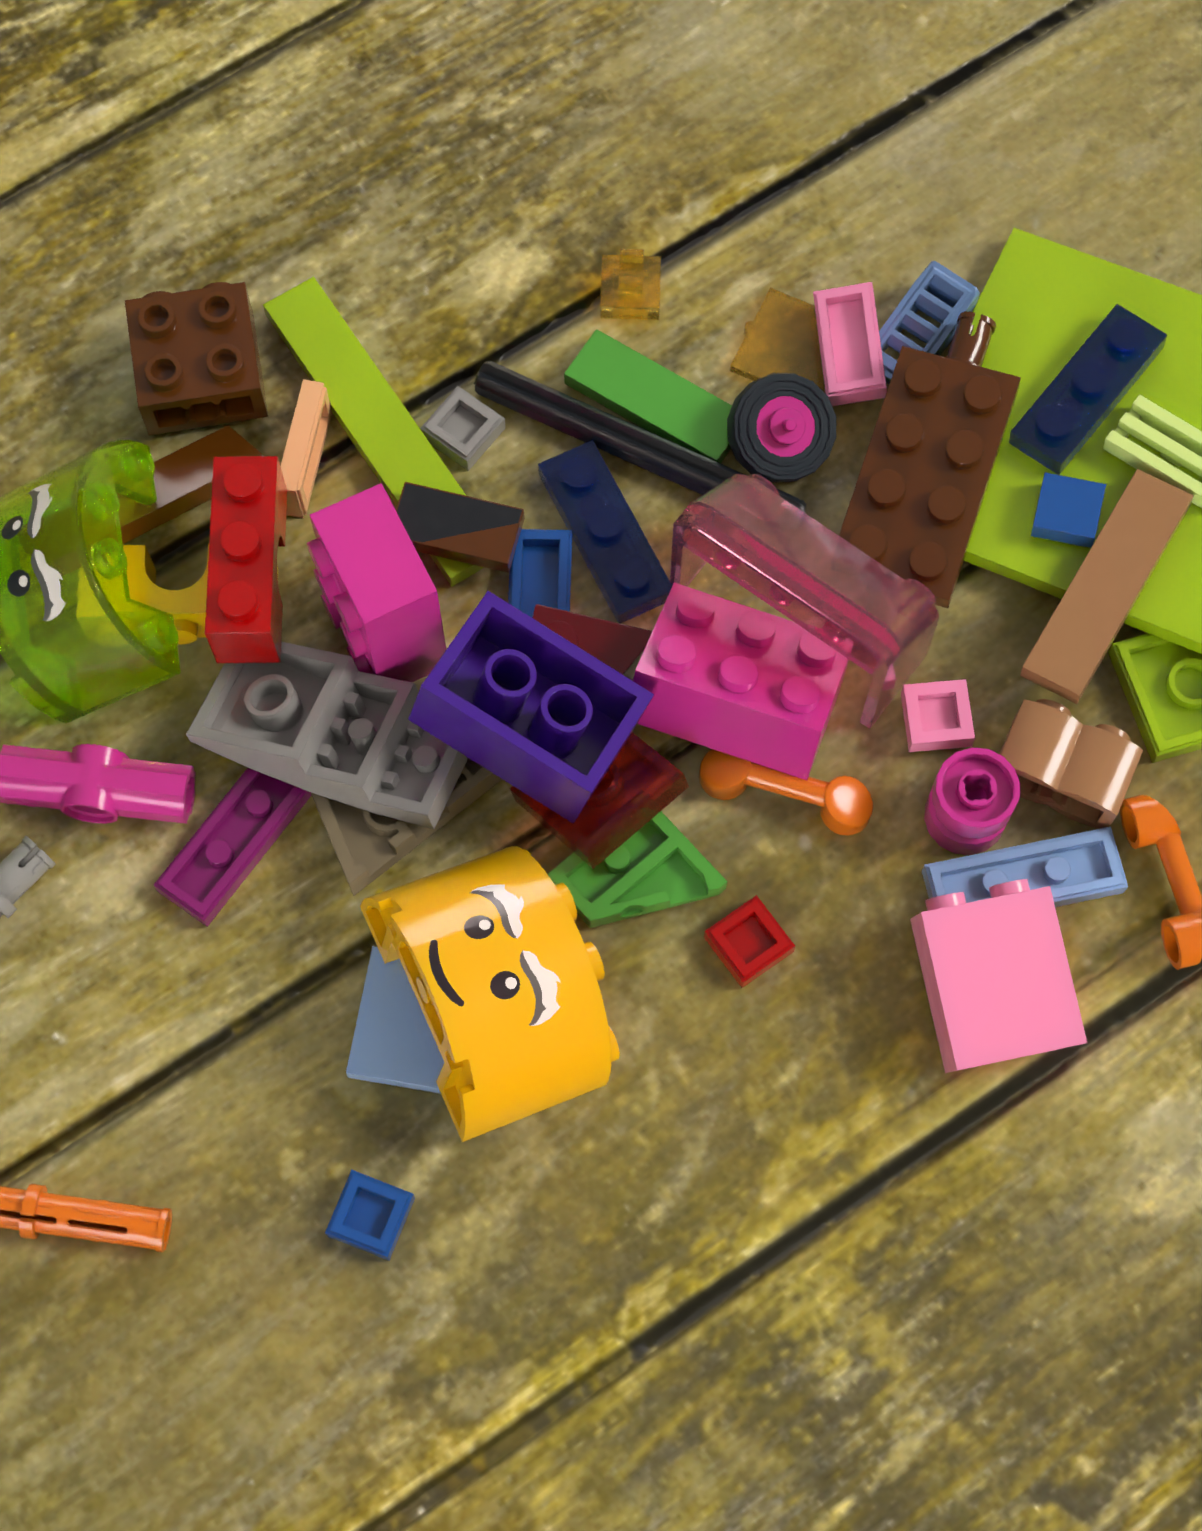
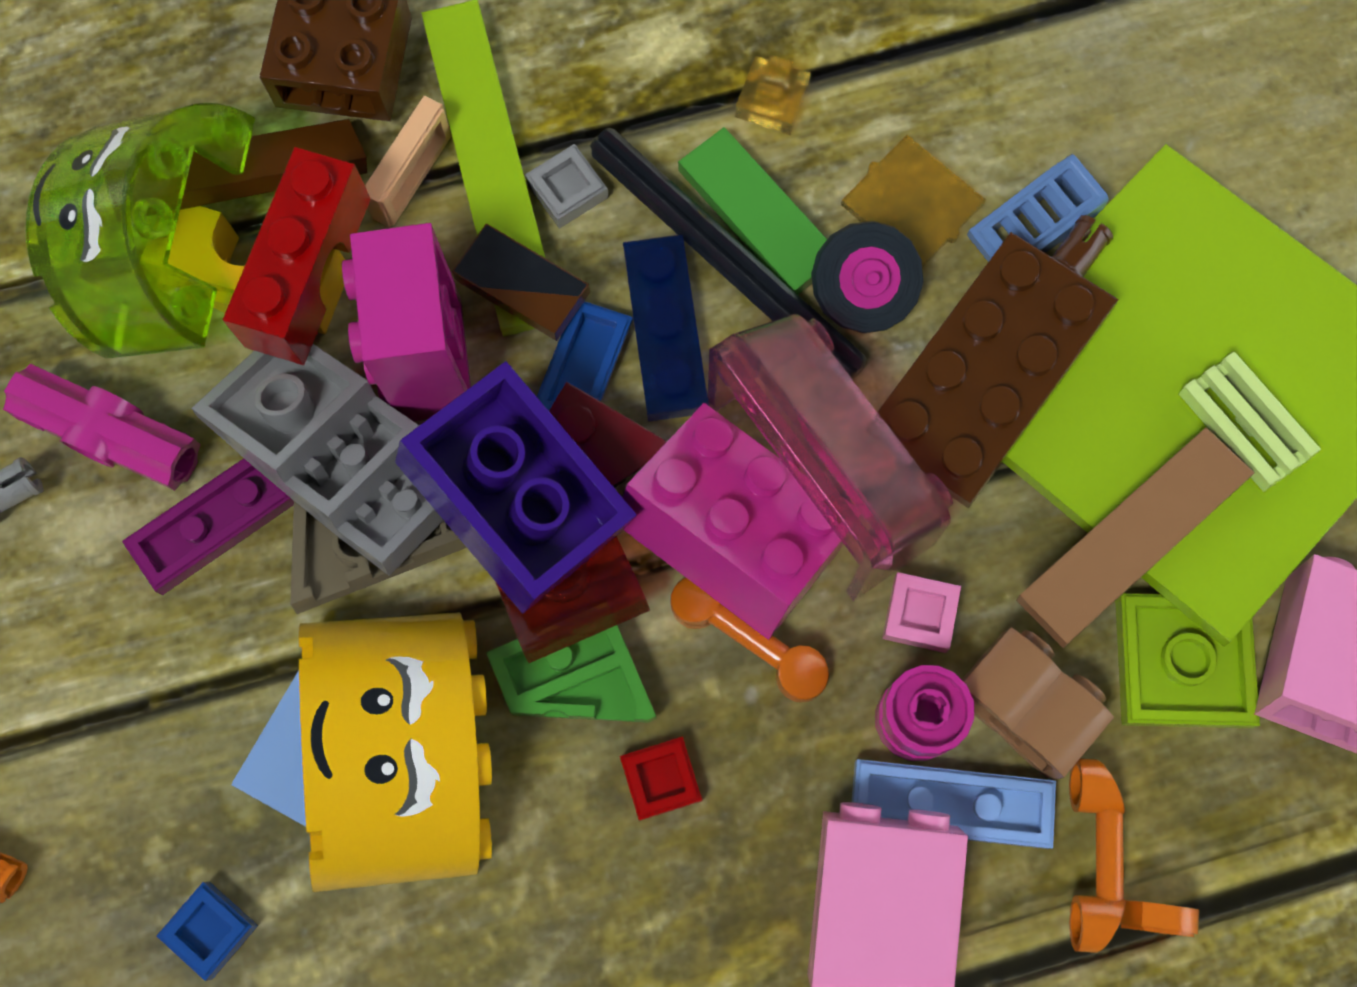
camera: 20 degrees right, 5 degrees up
bright pink tile [813,282,887,406] -> none
clear blue plate [1009,304,1167,475] -> none
blue tile [1031,472,1106,548] -> none

